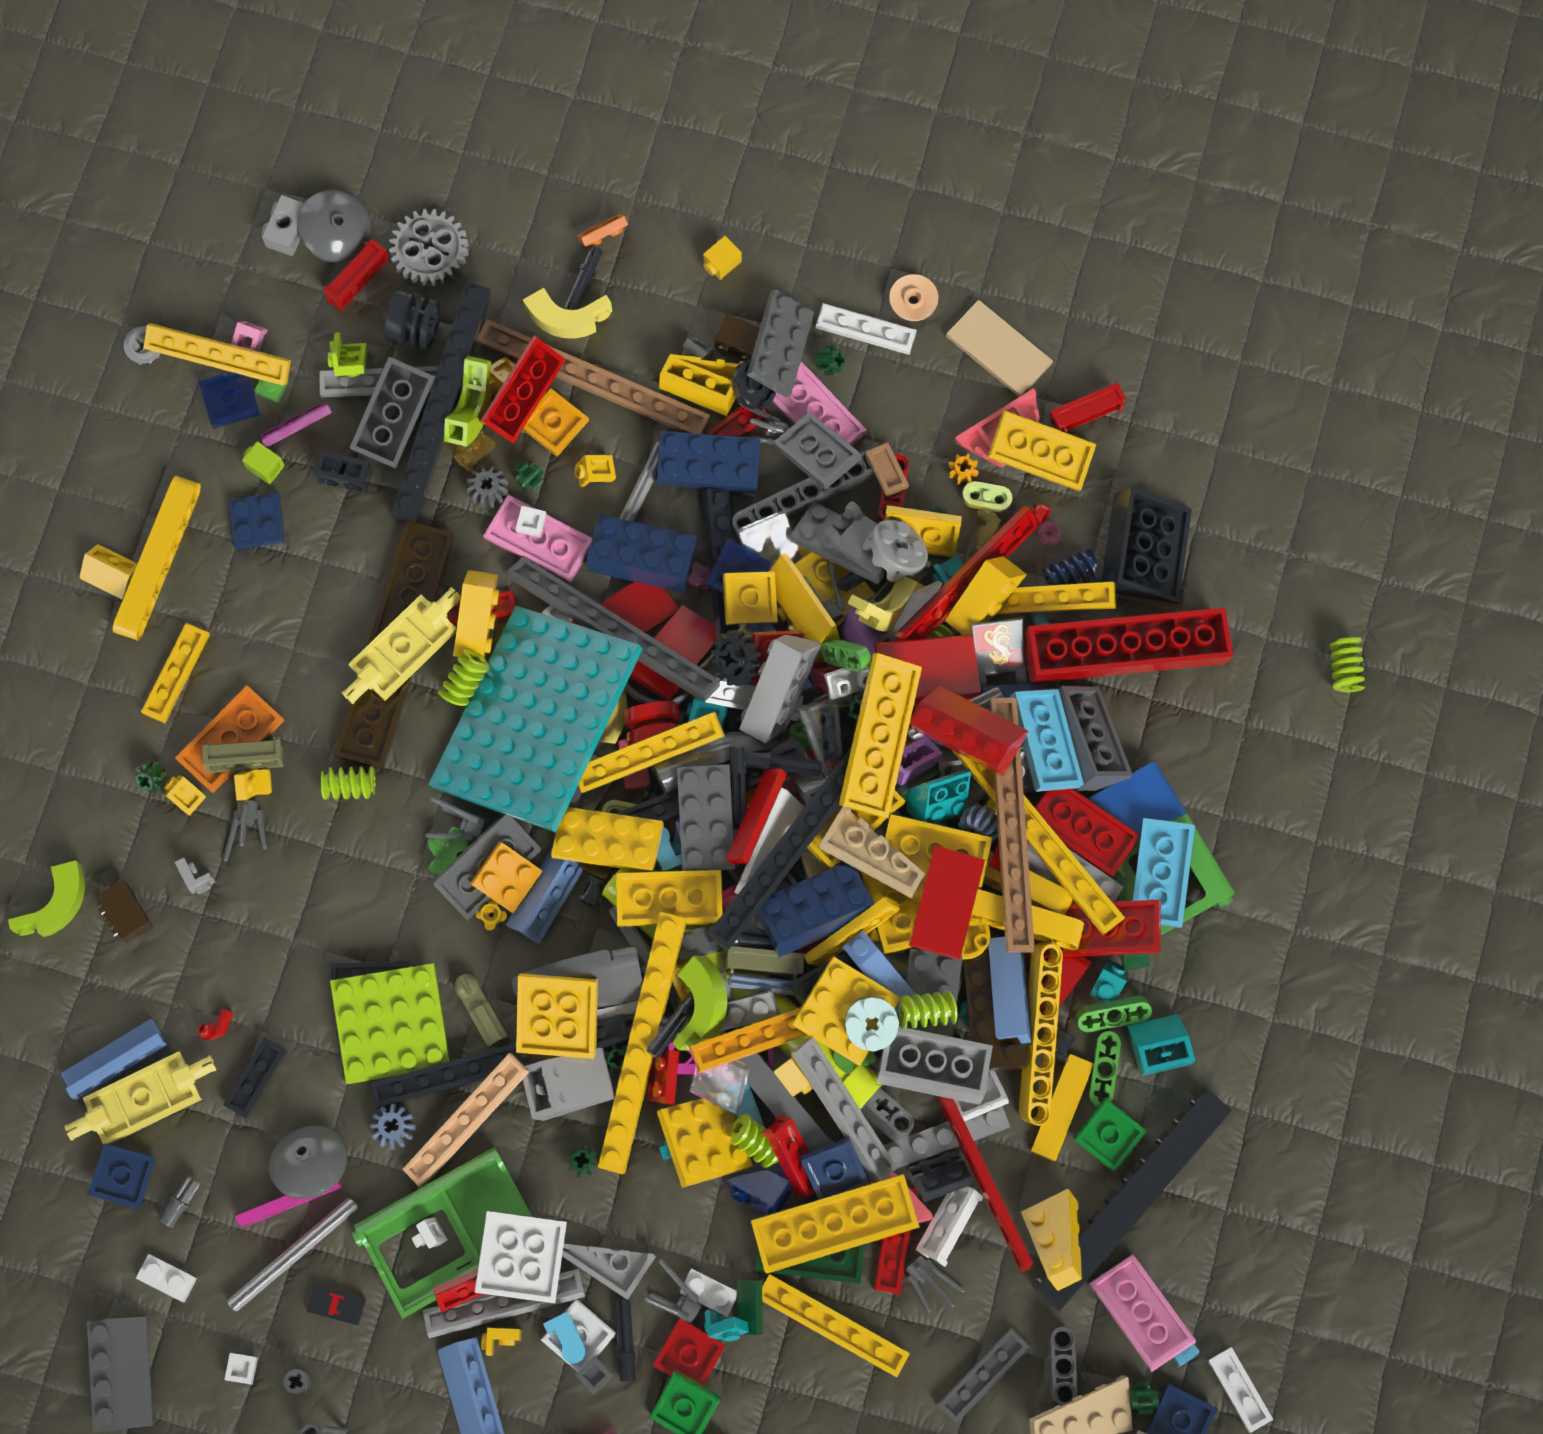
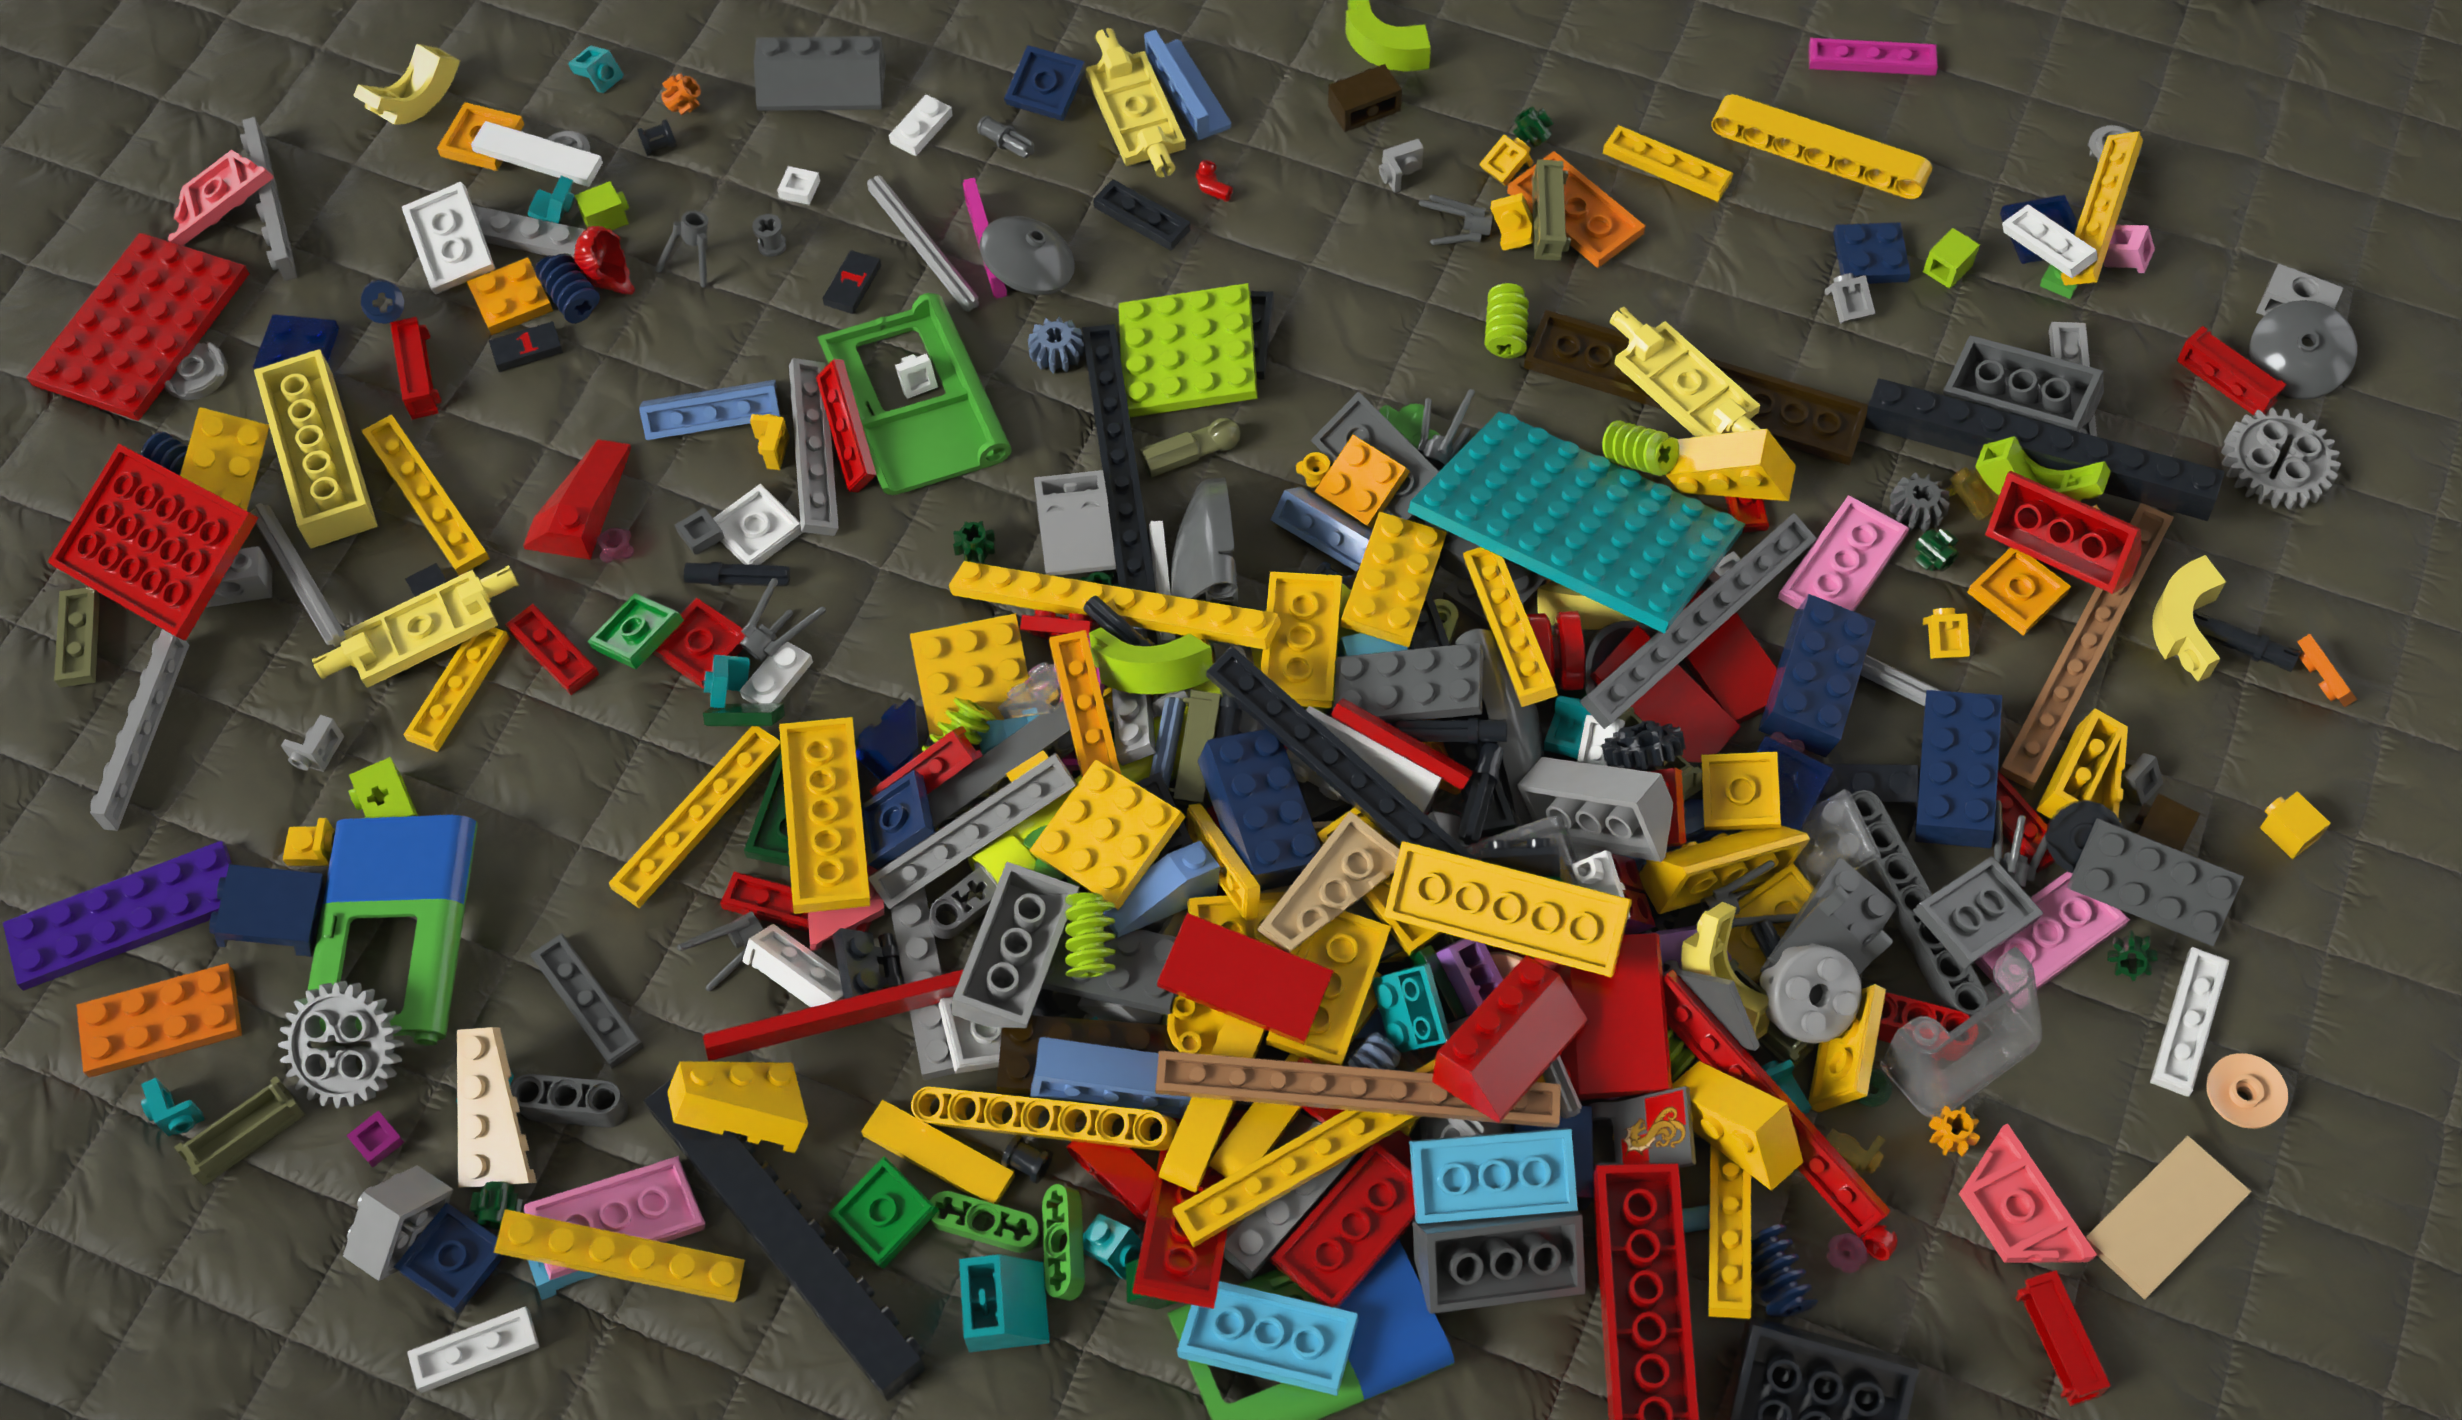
camera: 100 degrees right, 15 degrees down
yellow panel [80,544,137,599] -> none
magenta tile [259,402,332,448] -> none
black brick [314,450,373,494] -> none
lime bracket [328,332,368,377] -> none
black wheel [385,291,440,351] -> none
light nougat tile [403,1053,529,1188] -> none
white plate [474,1211,567,1303] -> none
white plate [516,506,547,538] -> none
yellow plate [516,973,598,1059] -> none
medium azure leg [543,1312,586,1364] -> none
light grey wing [562,1243,656,1300] -> none
bright green beam [821,639,872,672] -> none
light aqua plate [845,997,899,1051] -> none
medium nougat tile [865,442,909,497] -> none
yellowish green plate [962,481,1012,513] -> none
yellow tile [987,410,1096,491] -> none
none -> yellow plate [494,1209,745,1302]
none -> dark pink tile [1809,38,1938,75]
none -> light grey bracket [1824,273,1876,324]
none -> clear windscreen [1880,946,2043,1118]
none -> white plate [2002,205,2098,278]

